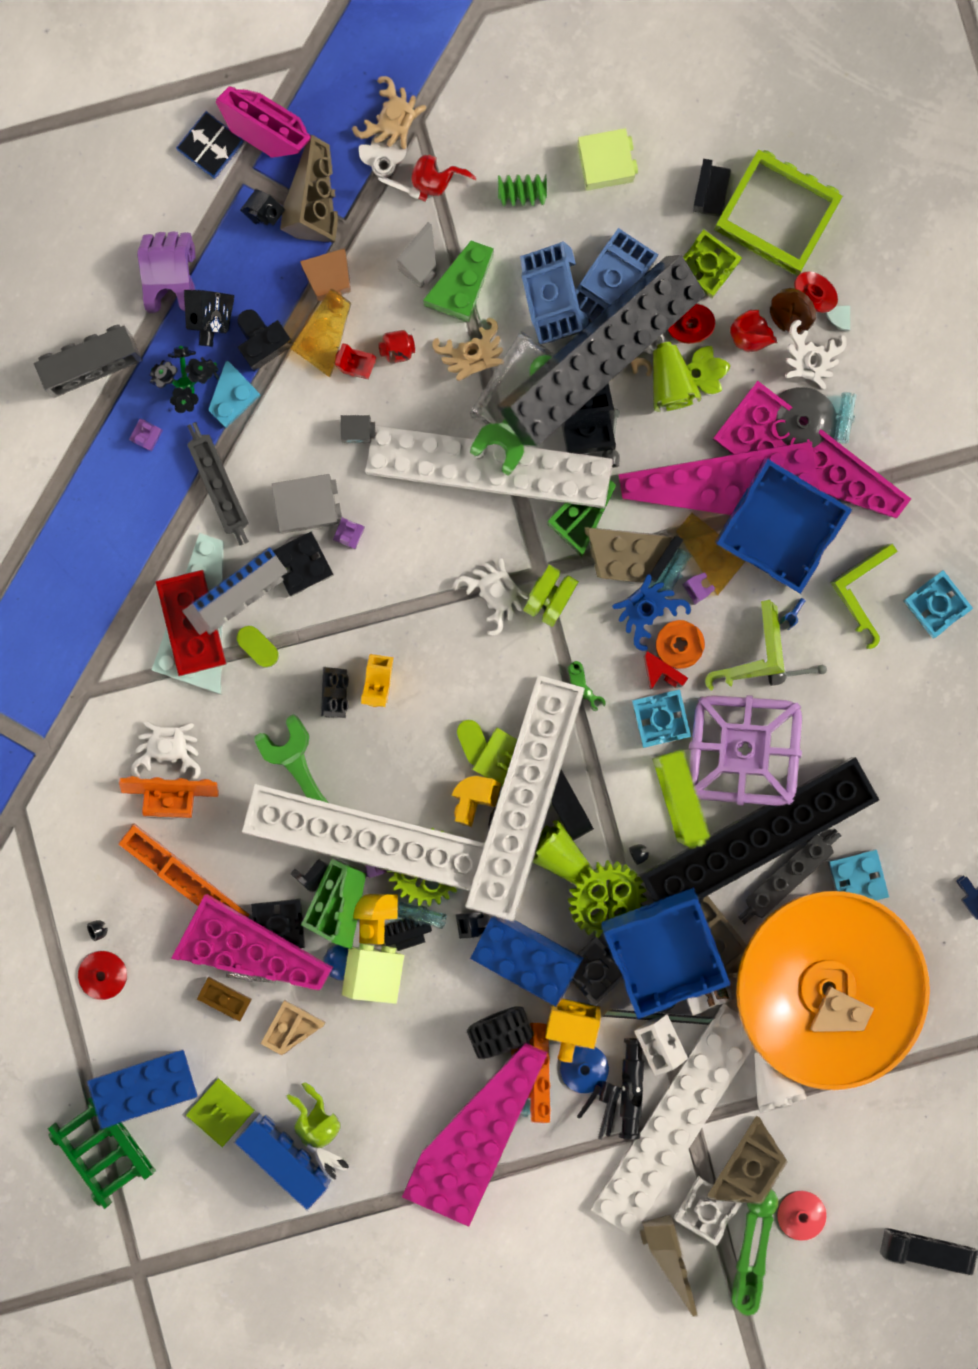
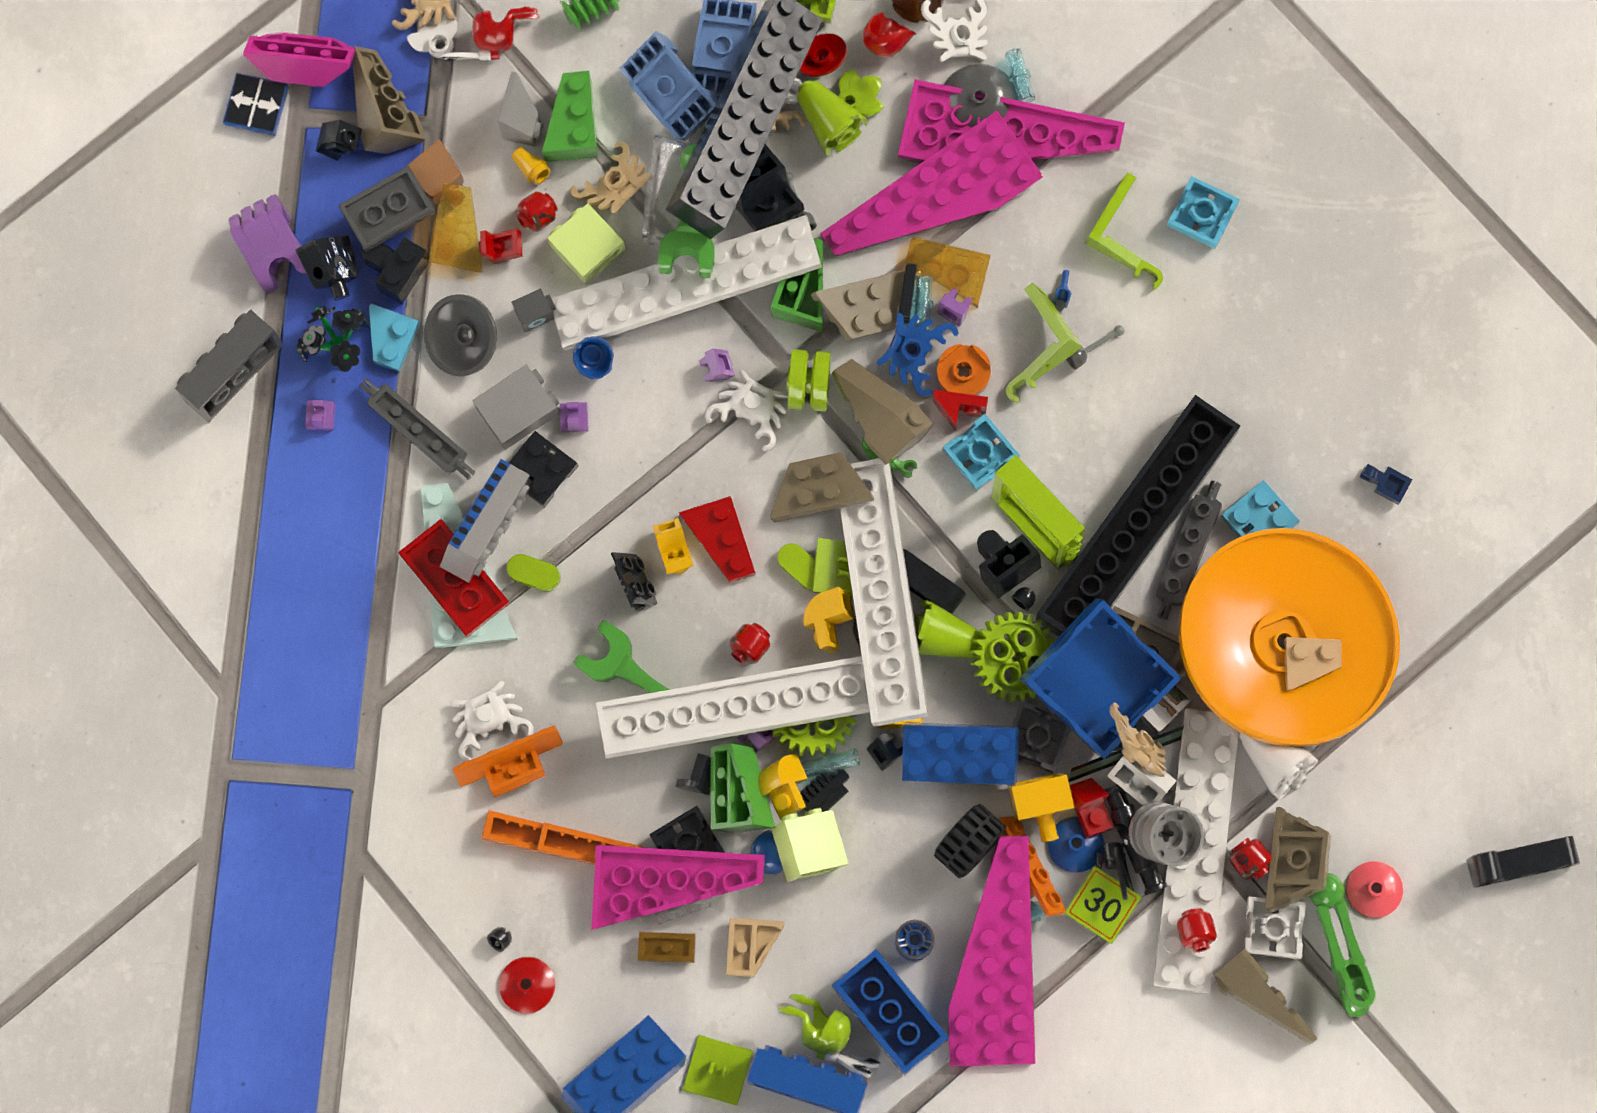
camera: 20 degrees left, 10 degrees down
lavender plate [689,695,802,806] -> none
blue tile [715,458,853,594] -> none
none -> dark grey tile [338,165,436,252]
none -> dark grey dish [424,294,497,376]
none -> yellow cone [511,147,550,185]
none -> yellowish green piece [548,204,626,285]
none -> blue hair [572,336,614,379]
none -> red wing [678,496,756,583]
none -> medium lavender tile [699,348,735,382]
none -> red head [729,623,770,664]
none -> dark tan wing [770,452,874,522]
none -> dark tan wedge [832,359,934,465]
none -> blue brick [832,949,949,1076]
none -> wheel [895,919,935,961]
none -> black brick [977,530,1042,599]
none -> lime piece [1064,866,1141,944]
none -> red slope [1069,778,1114,839]
none -> tan animal [1109,702,1166,777]
none -> light grey wheel [1129,801,1204,867]
none -> red head [1177,908,1217,952]
none -> red head [1230,837,1272,880]

